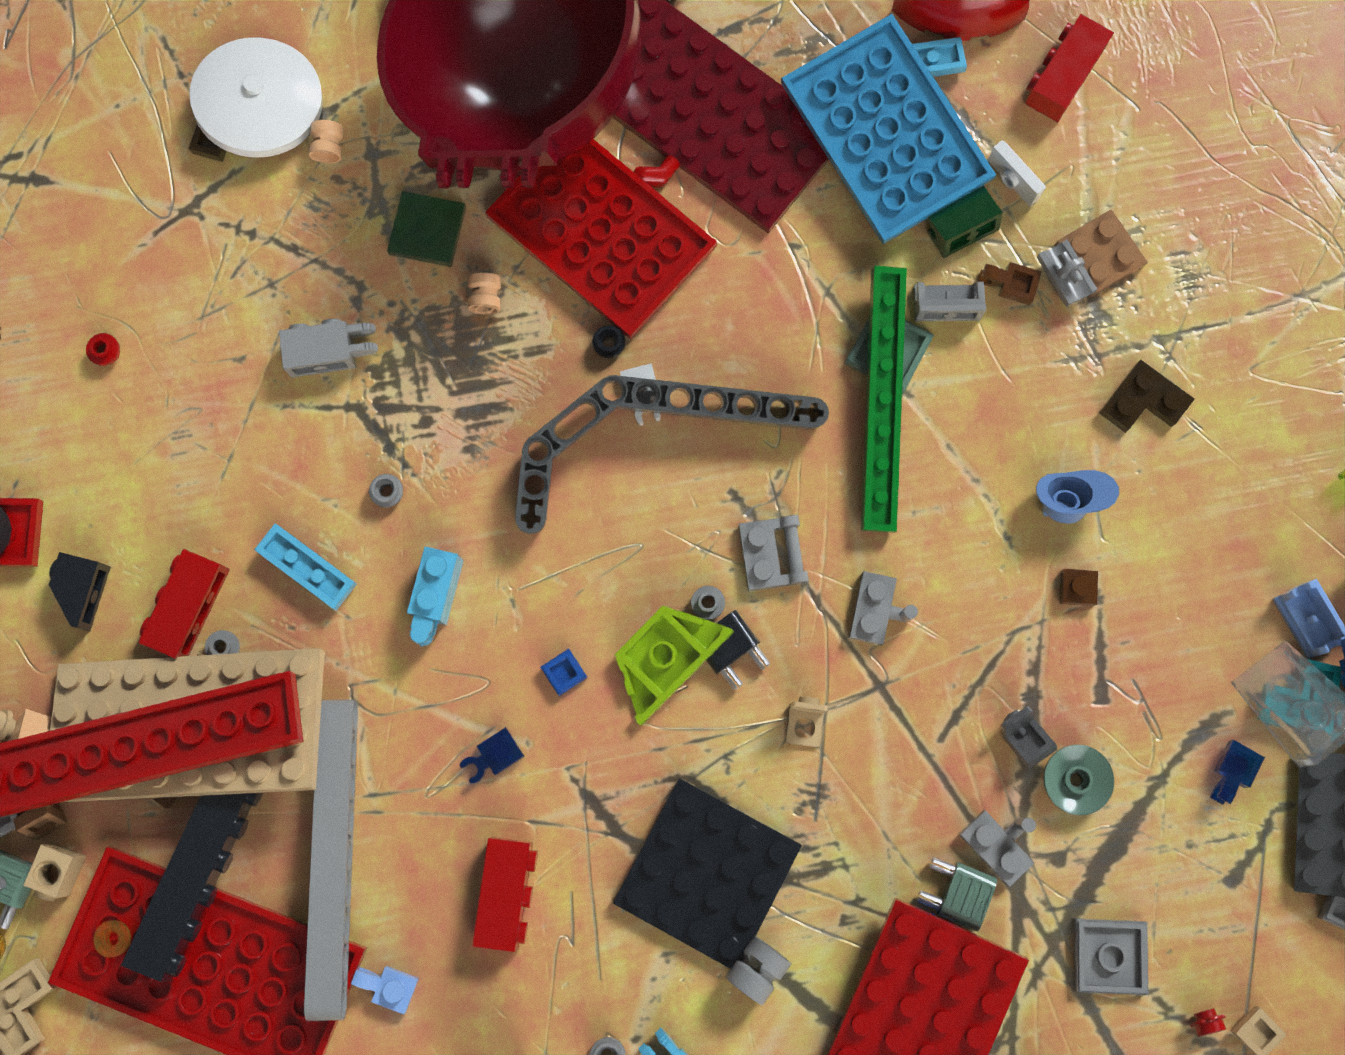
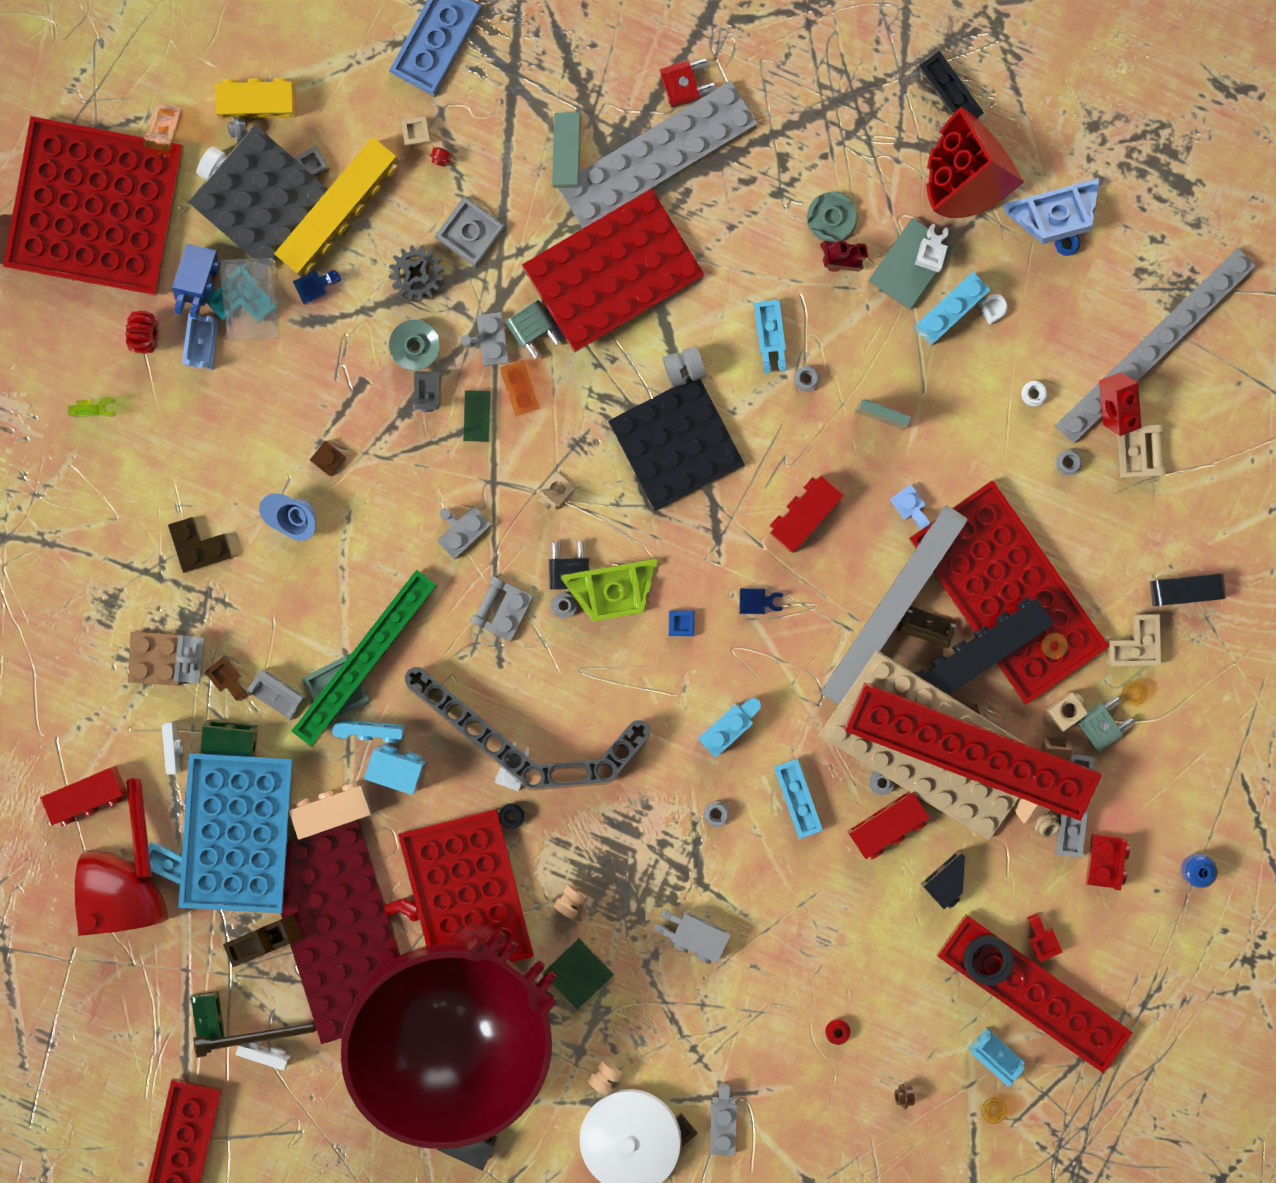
camera: 145 degrees left, 10 degrees up
none -> red axle [126,778,152,879]
none -> dark brown slope [223,914,303,968]
none -> yellow brick [274,137,399,277]
none -> light nougat brick [289,782,374,840]
none -> medium azure hinge [331,720,406,743]
none -> medium azure brick [364,743,427,795]
none -> dark grey gear [389,245,444,301]
none -> clear green tile [463,390,491,442]
none -> clear orange plate [500,360,540,417]
none -> light grey hinge [710,1083,737,1156]
none -> dark brown hinge [898,606,956,648]

